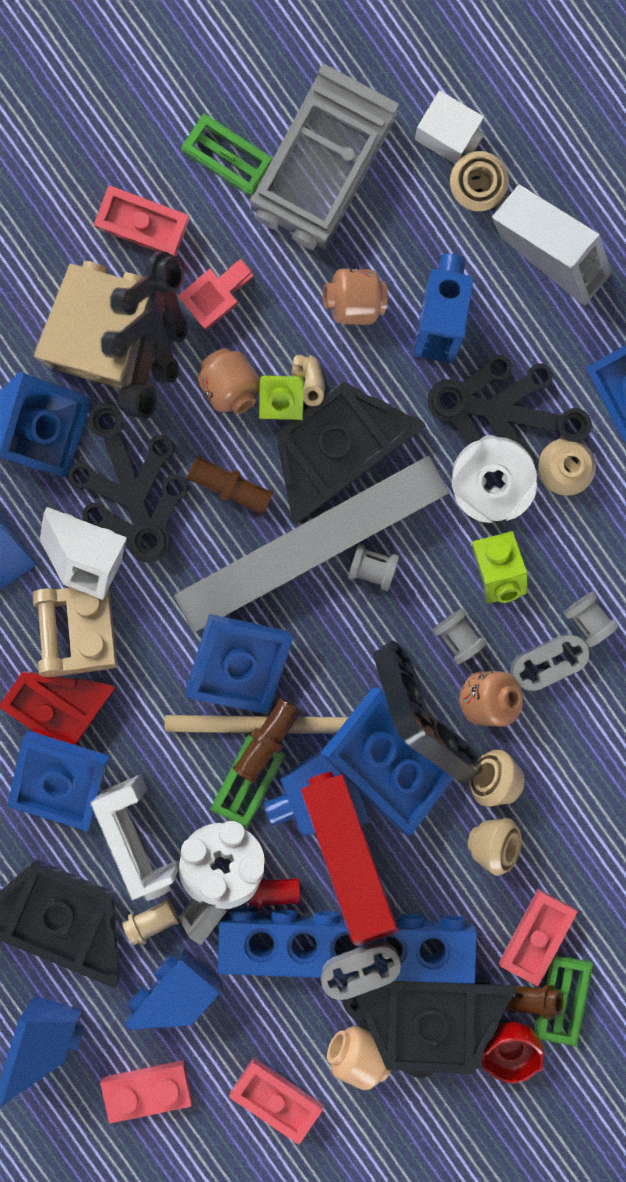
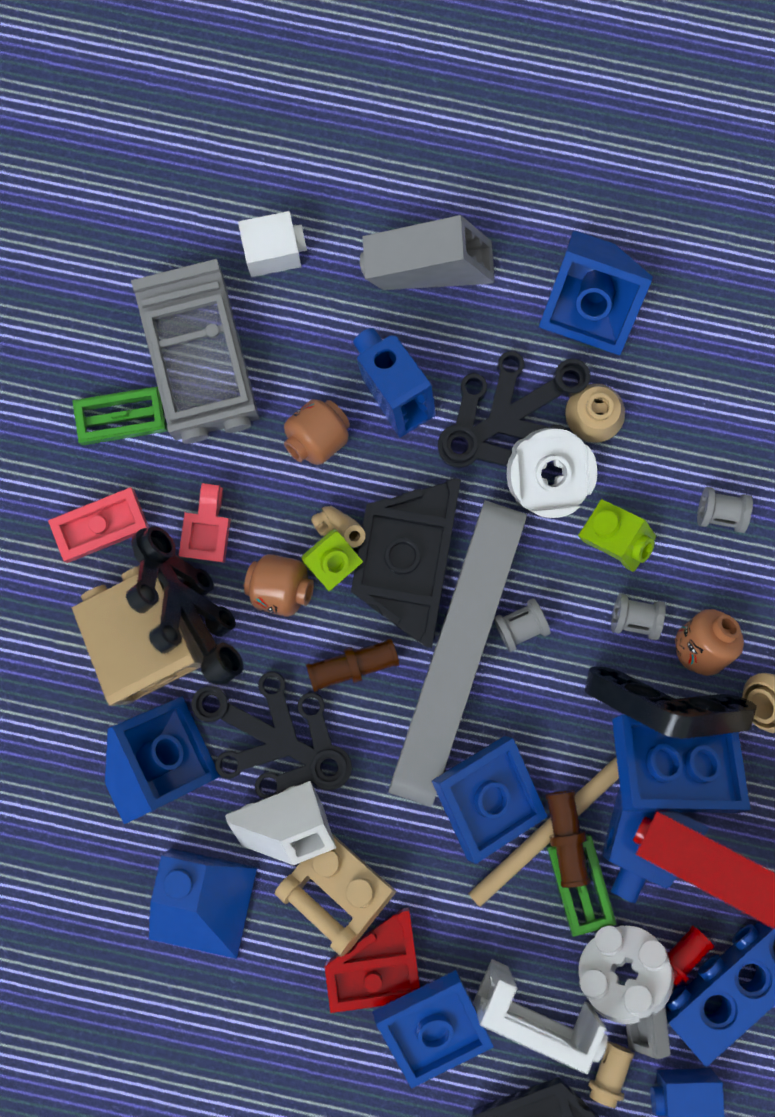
camera: 40 degrees left, 5 degrees down
tan cone [450,151,509,211] -> none
light grey beam [510,634,589,691] -> none

